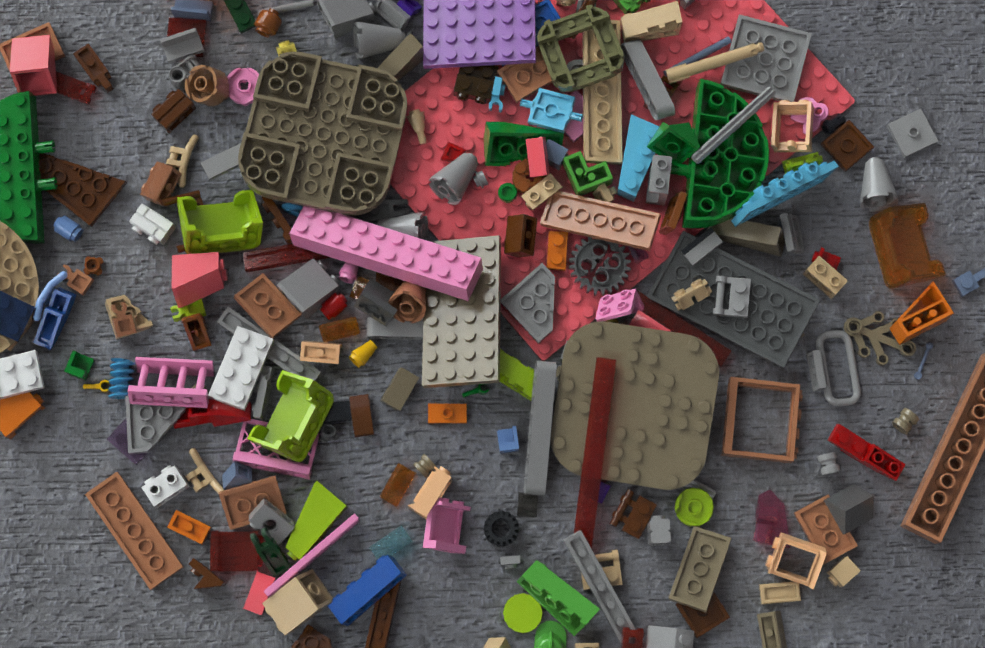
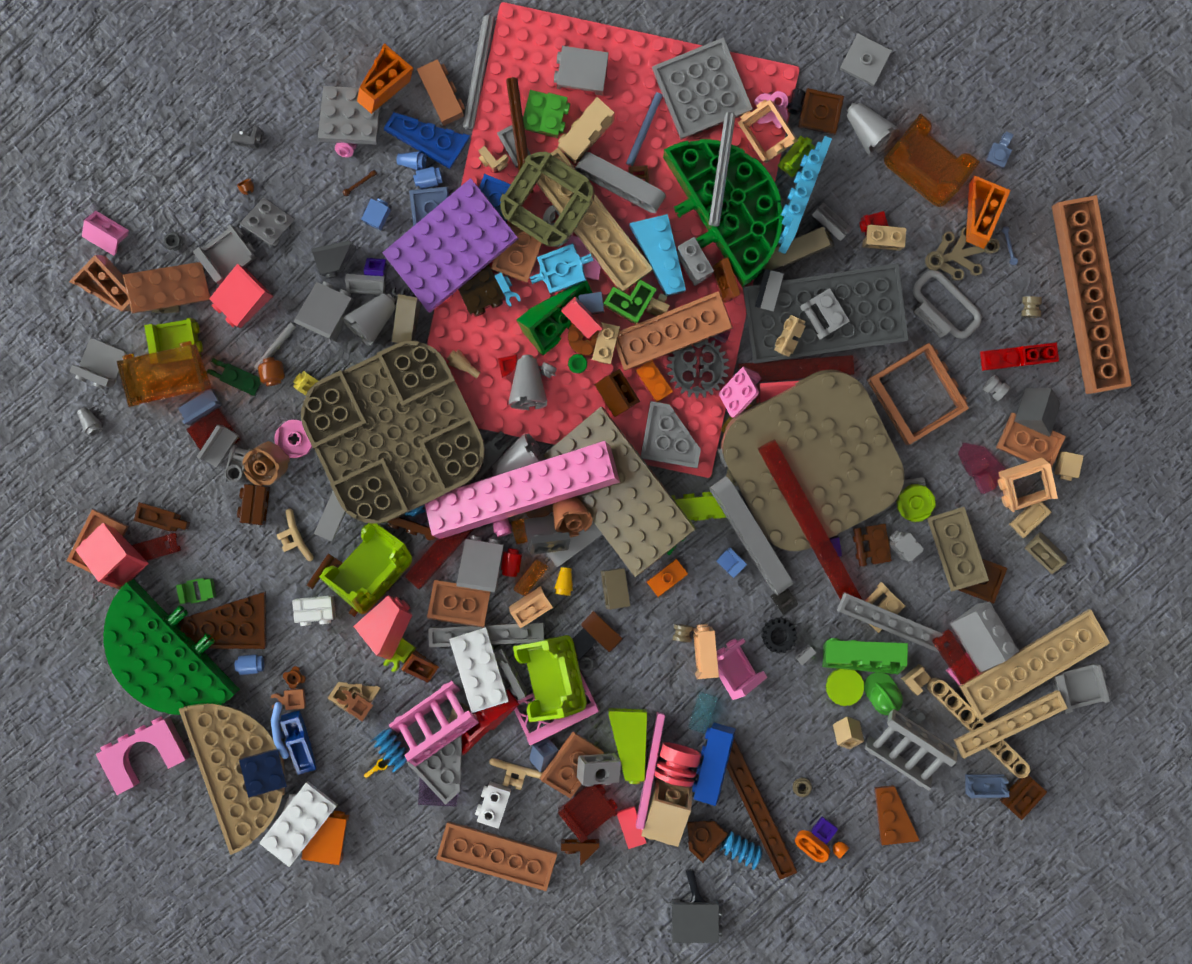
camera: 35 degrees left, 10 degrees up
green panel [64,350,94,381] -> none
nougat brick [140,161,182,206] -> none
orange plate [167,510,212,545] -> none
dark green hinge [250,527,292,577] -> none
clear orange slope [379,463,416,507] -> none
green slope [647,122,700,164] -> none
tan piece [665,42,764,84] -> none
none -> bright green piece [176,578,217,604]
none -> coral wheel [654,742,701,787]

